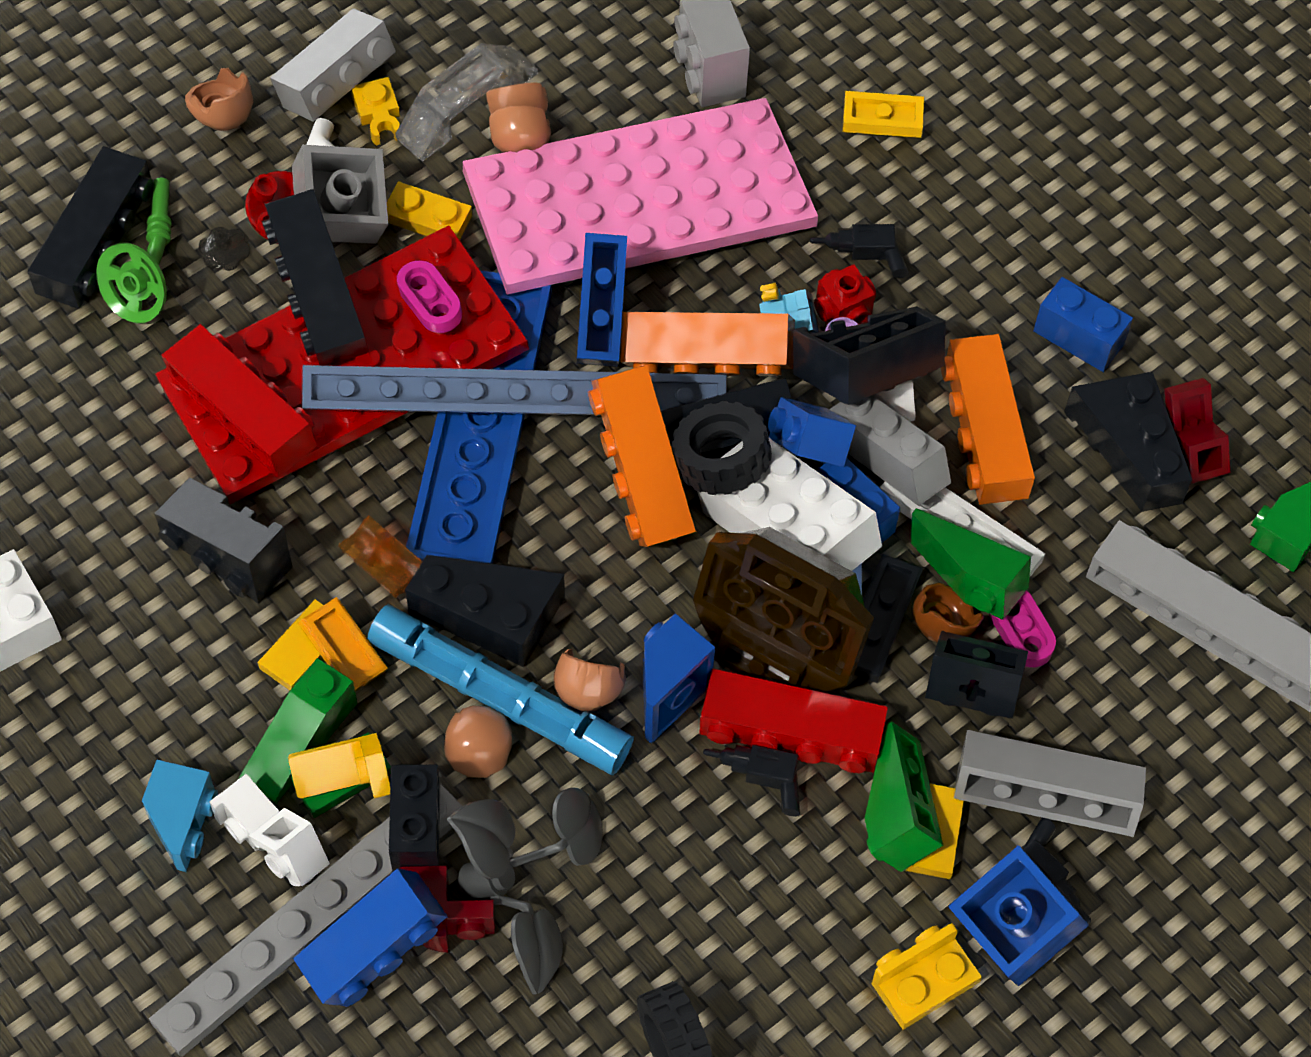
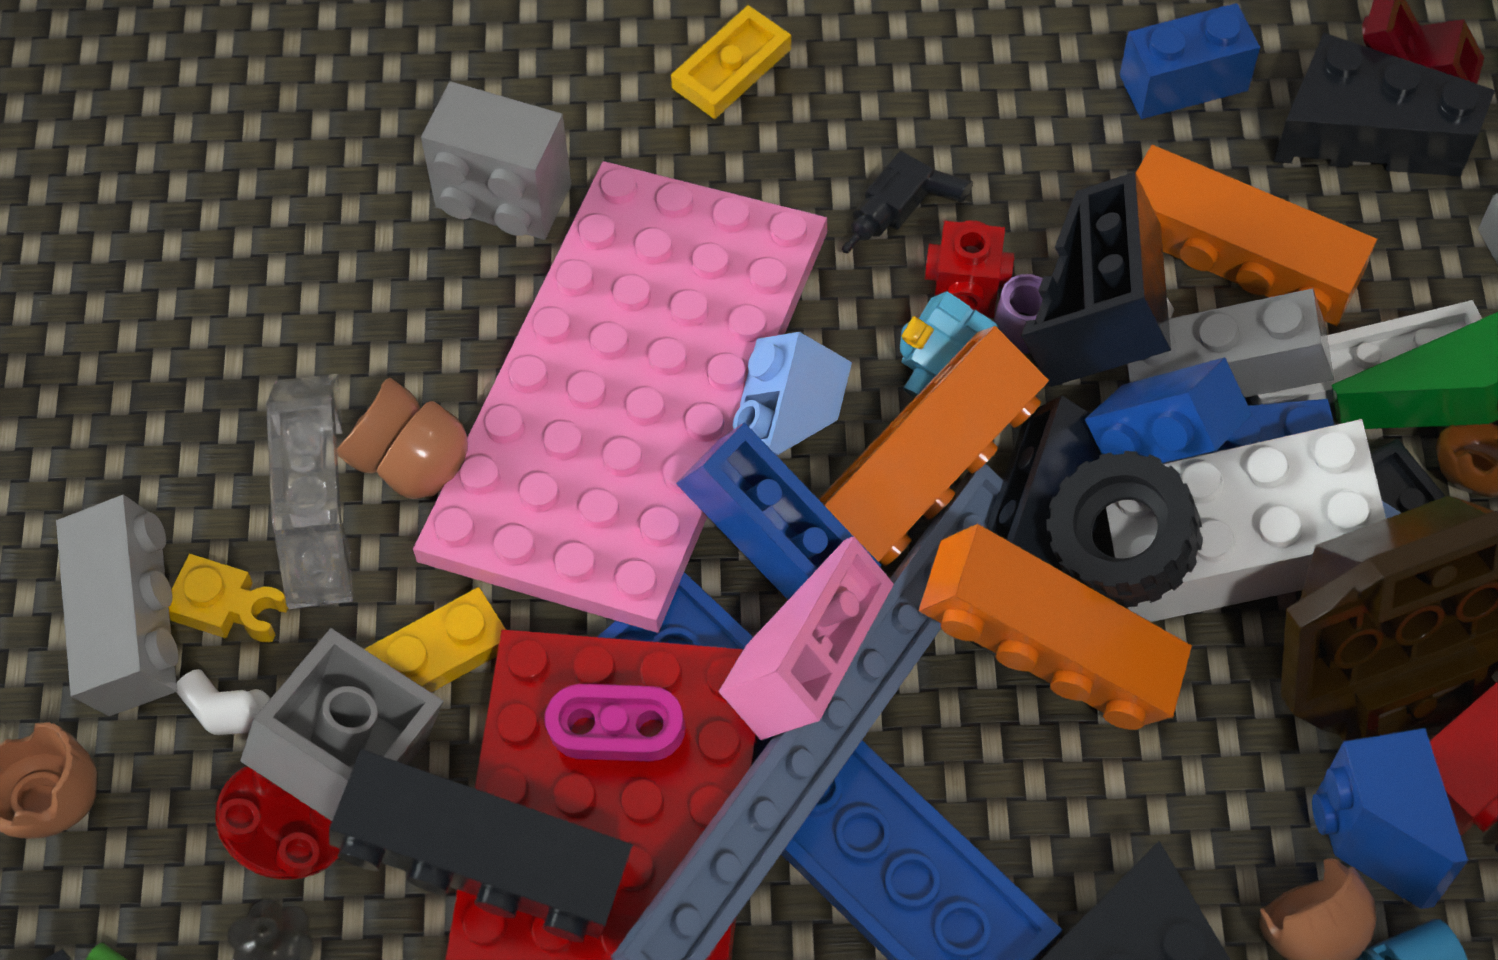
camera: 50 degrees left, 0 degrees up
none -> bright pink slope [719,536,894,740]
none -> light blue slope [733,332,852,455]

